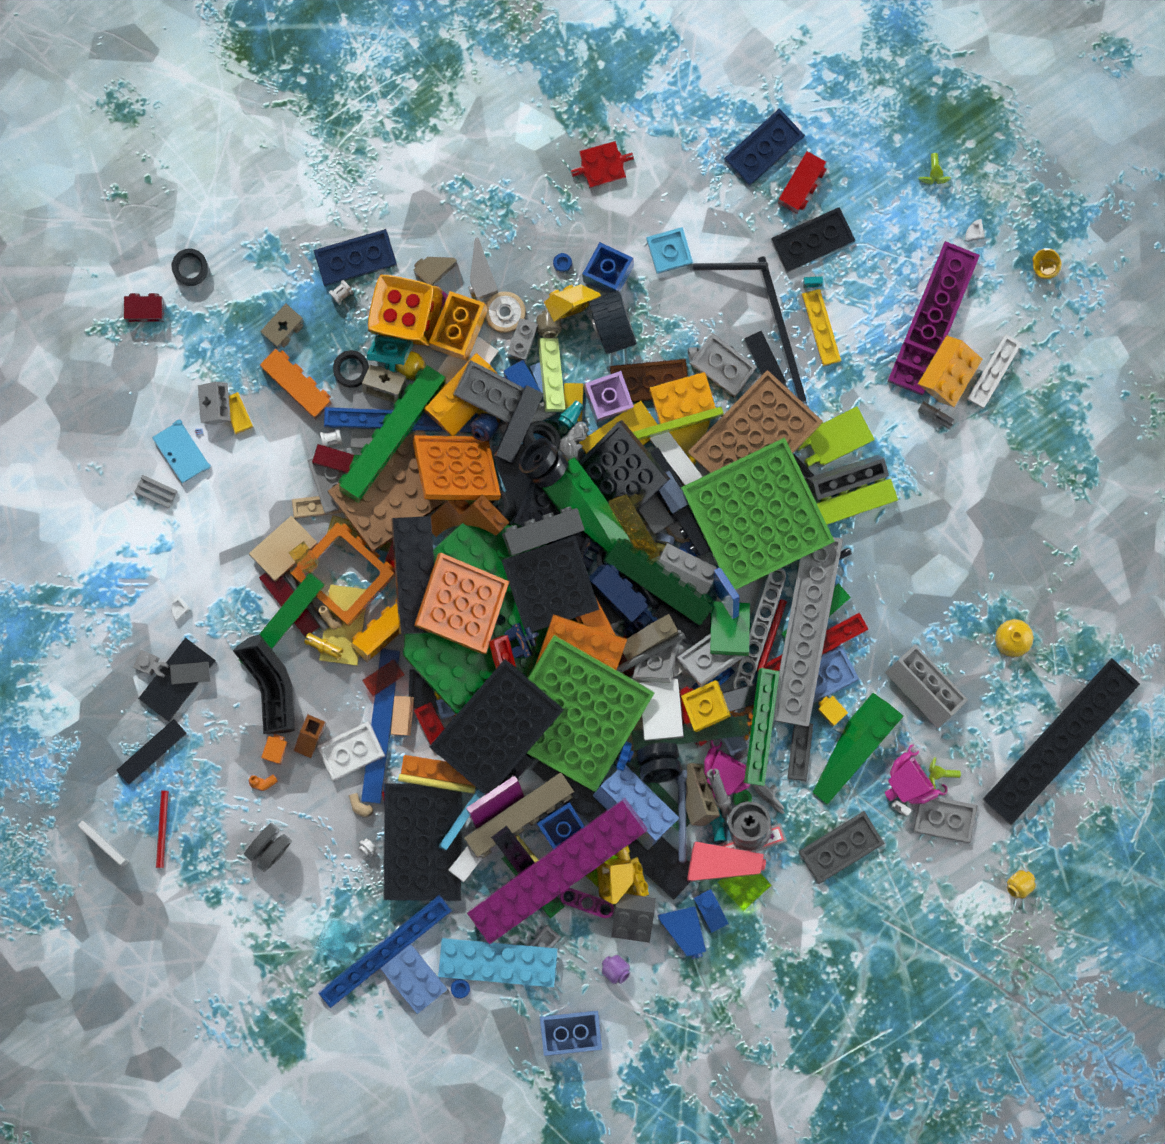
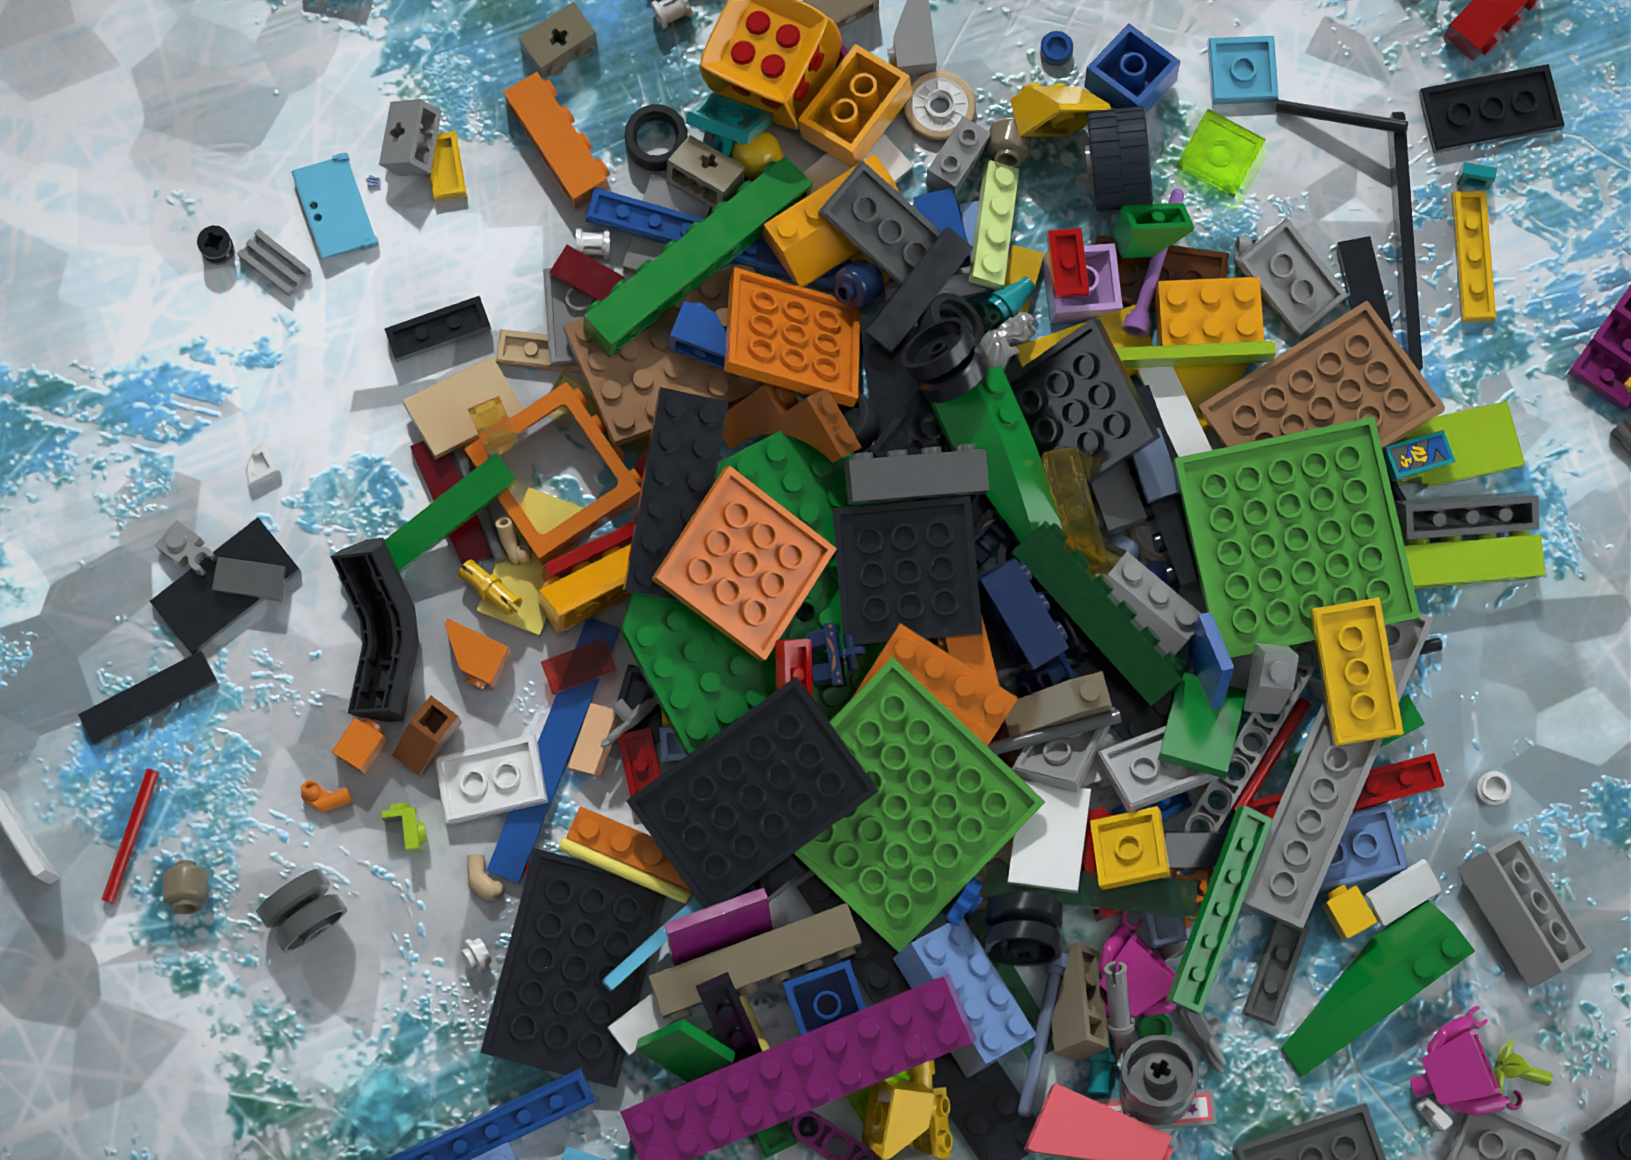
camera: 15 degrees right, 5 degrees down
none -> dark tan head [163,860,208,914]
none -> black wheel [197,225,235,265]
none -> lime bracket [381,803,428,854]
none -> black plate [384,295,491,363]
none -> orange slope [445,618,512,690]
none -> red tile [541,522,635,582]
none -> light grey piece [600,697,658,748]
none -> green tile [635,1019,735,1082]
none -> blue slope [667,301,726,370]
none -> red plate [1046,228,1089,299]
none -> green slope [1112,203,1195,258]
none -> medium lavender piece [1122,189,1184,338]
none -> clear neon green tile [1176,109,1266,198]
none -> light grey slope [1244,642,1299,714]
none -> yellow tile [1310,597,1404,746]
none -> white tile [1365,859,1442,926]
none -> tile [1382,430,1456,482]
none -> white plate [1476,771,1512,806]

